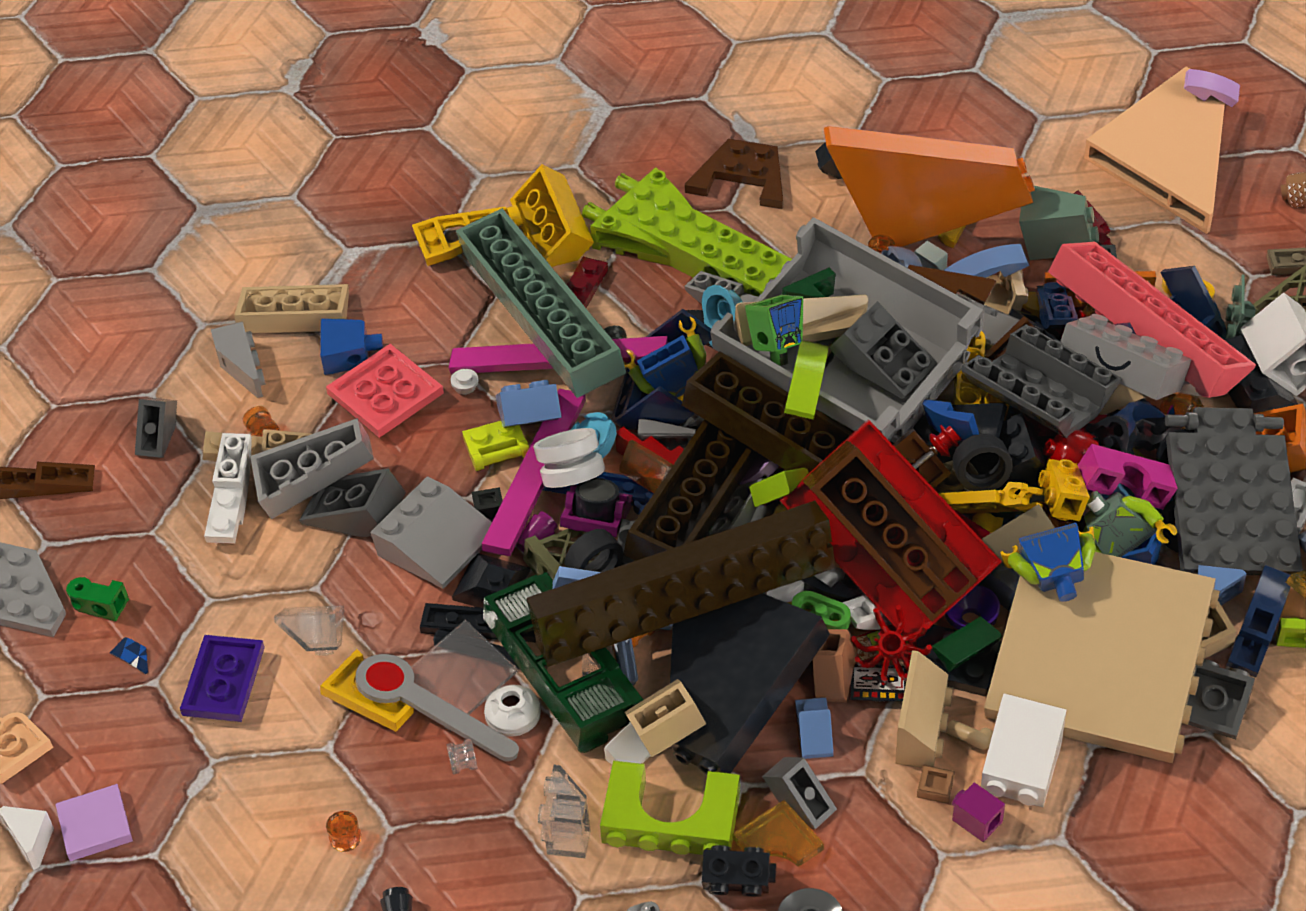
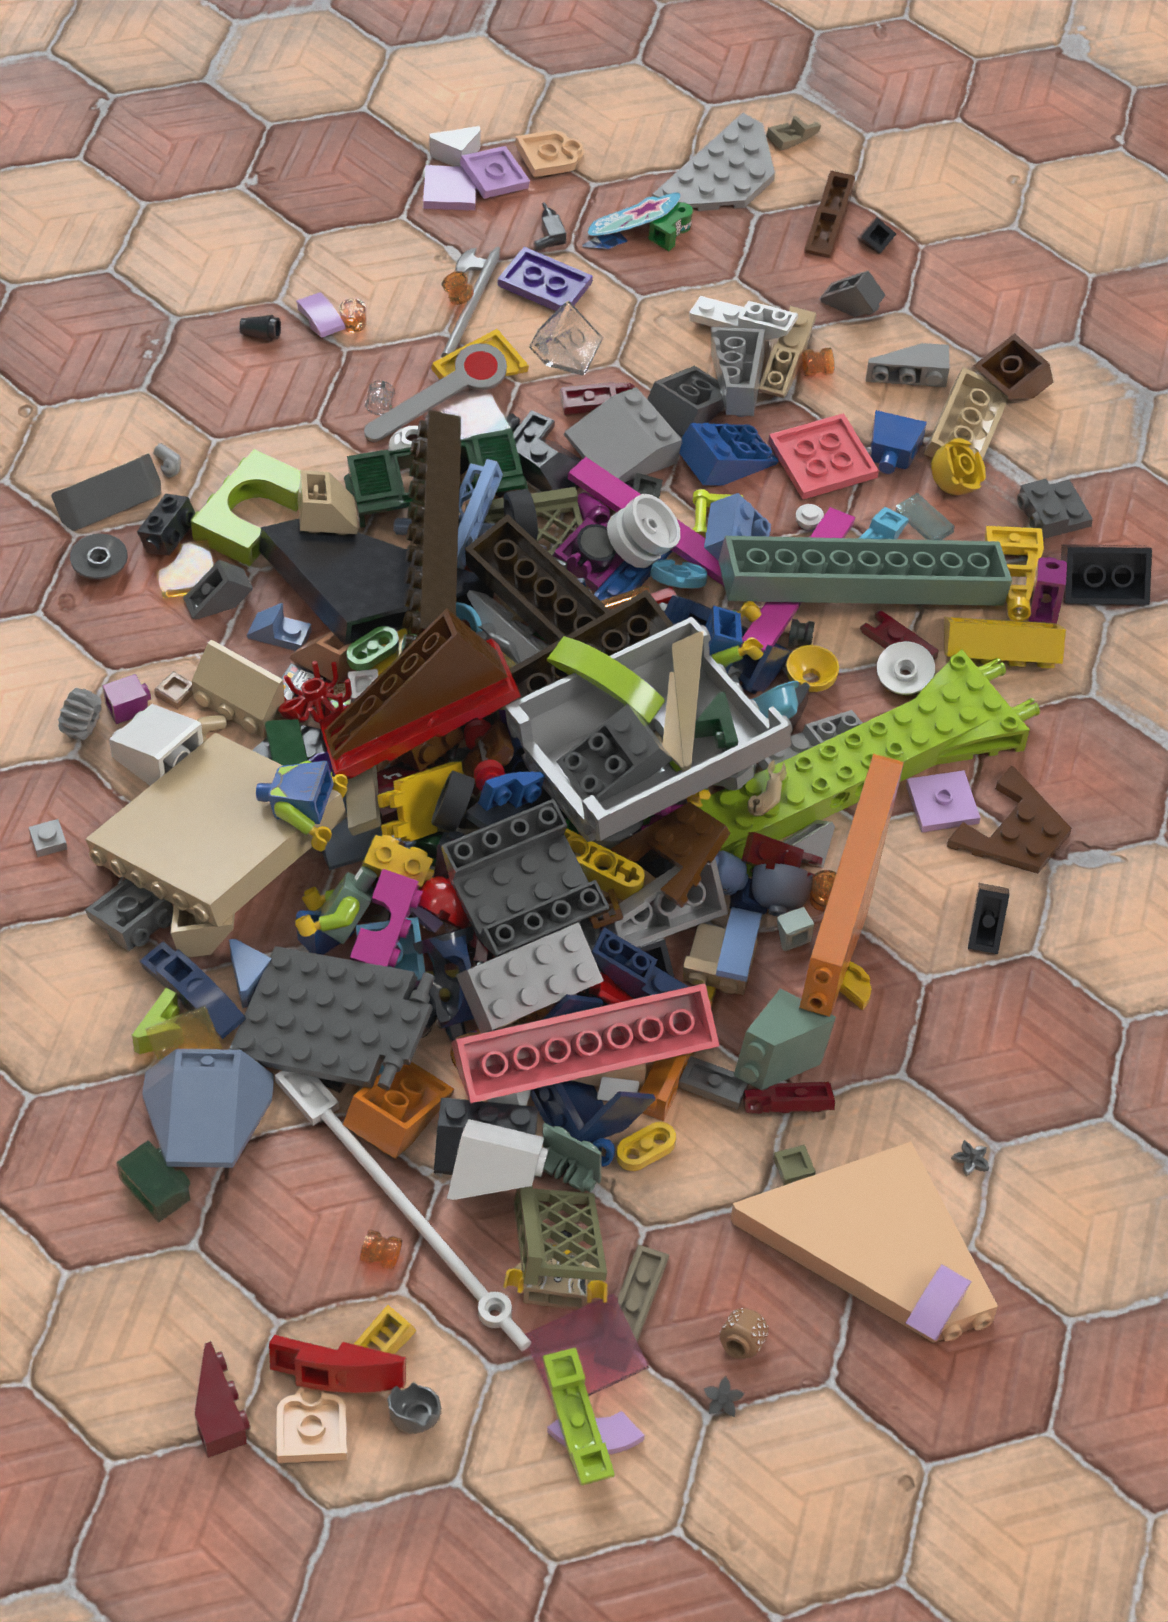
camera: 105 degrees right, 5 degrees up
clear slope [538,764,591,858] -> none
torso [745,295,804,366] -> none
lime slope [749,468,808,507] -> none
none -> light grey plate [29,819,67,857]
none -> light grey gear [58,688,102,740]
none -> lavender slope [296,292,345,338]
none -> light grey piece [441,247,500,357]
none -> clear orange wheel [442,271,474,305]
none -> lavender tile [460,146,530,199]
none -> piece [533,202,567,252]
none -> hinge [560,382,635,415]
none -> sticker [588,193,681,236]
none -> blue slope [679,423,779,485]
none -> olive plate [773,1145,816,1185]
none -> yellow piece [786,645,839,692]
none -> black slope [857,217,897,254]
none -> medium azure slope [859,507,909,539]
none -> white dish [877,641,935,695]
none -> clear light blue tile [896,493,955,540]
none -> lavender plate [906,770,980,832]
none -> yellow cylinder [931,438,986,496]
none -> dark grey plant [951,1140,989,1176]
none -> reddish brown slope [973,333,1054,399]
none -> dark grey plate [1017,479,1093,539]
none -> magenta torso [1028,557,1067,624]
none -> black slope [1061,544,1152,605]

